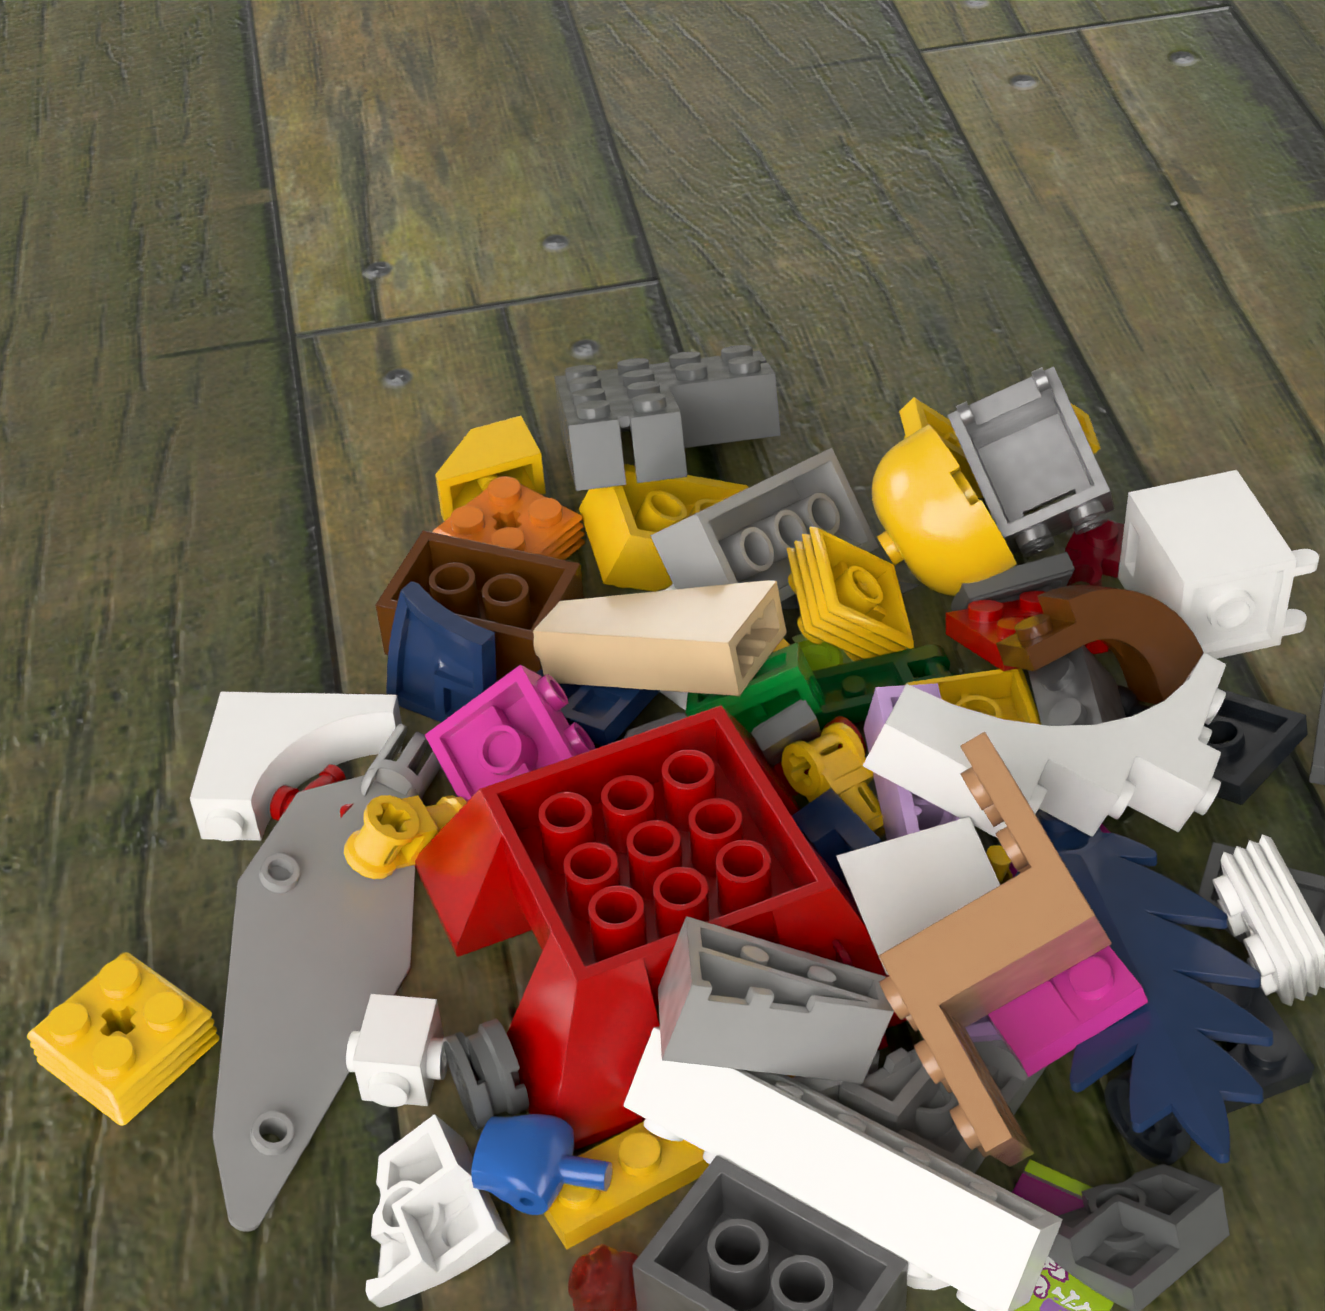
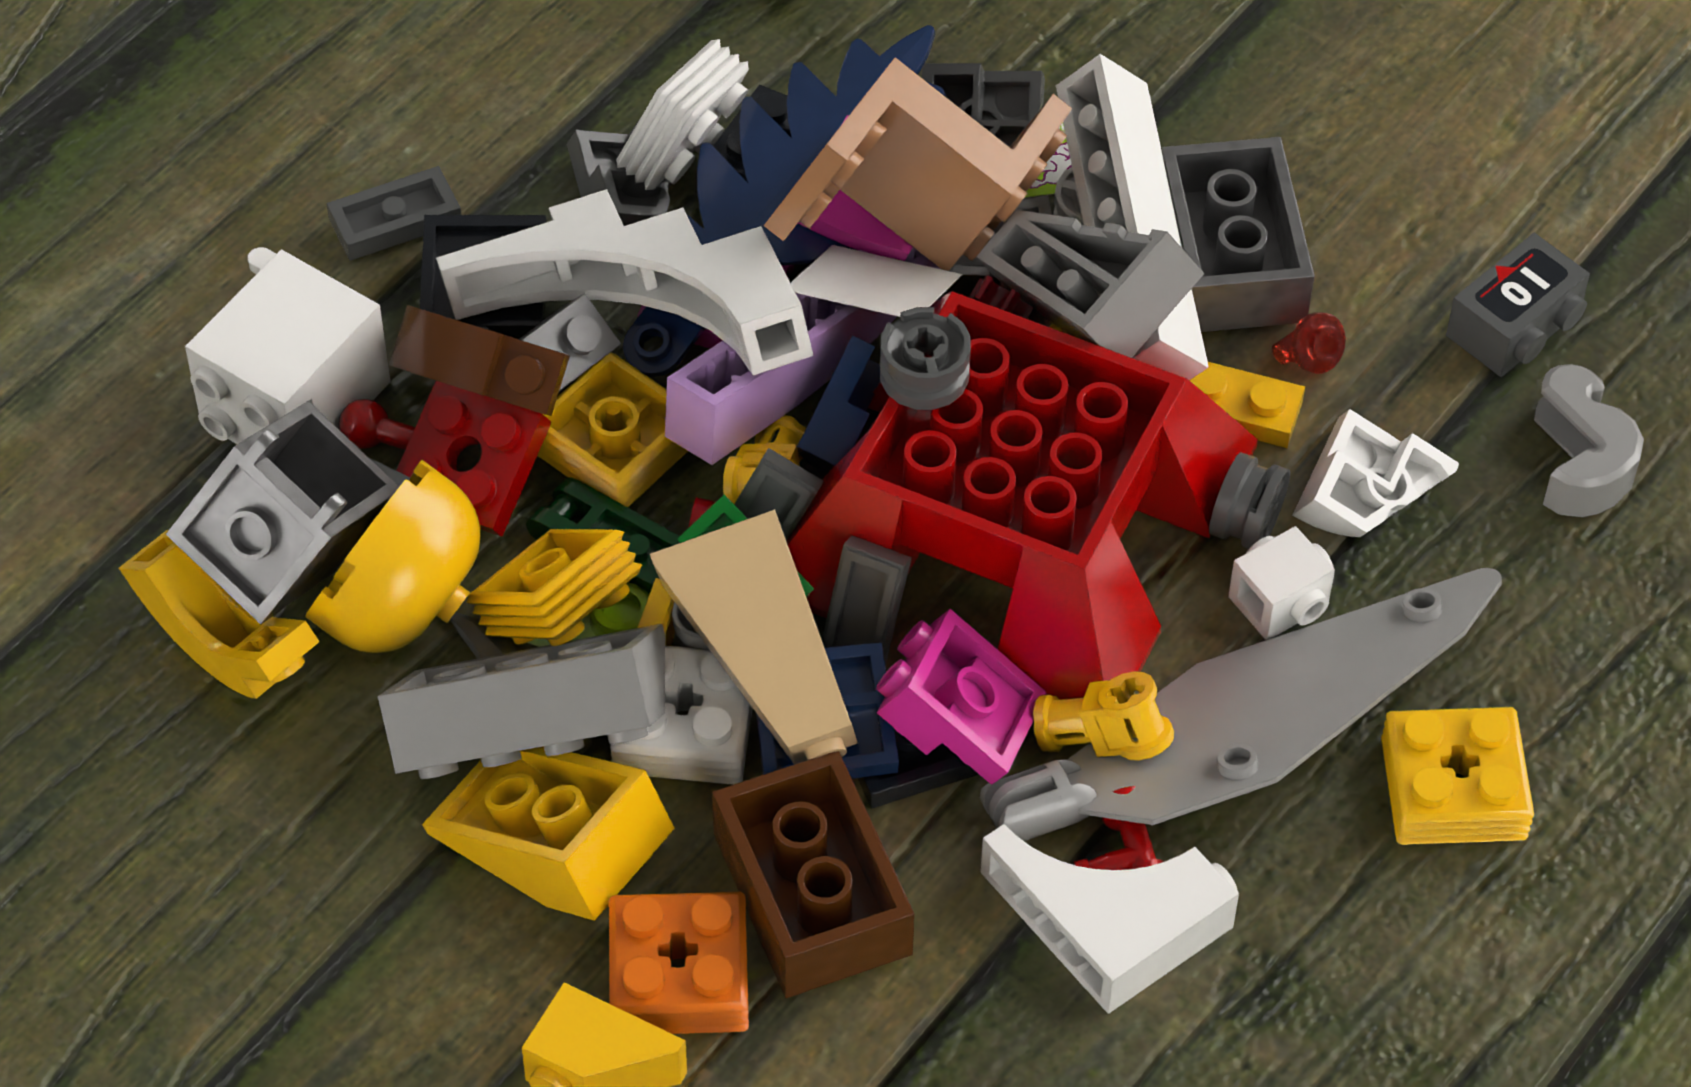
camera: 135 degrees left, 10 degrees up
dark blue plate [386,581,496,722] -> none
blue piece [471,1114,613,1215] -> none
dark grey piece [554,345,781,491] -> none
none -> dark grey wheel [880,307,971,410]

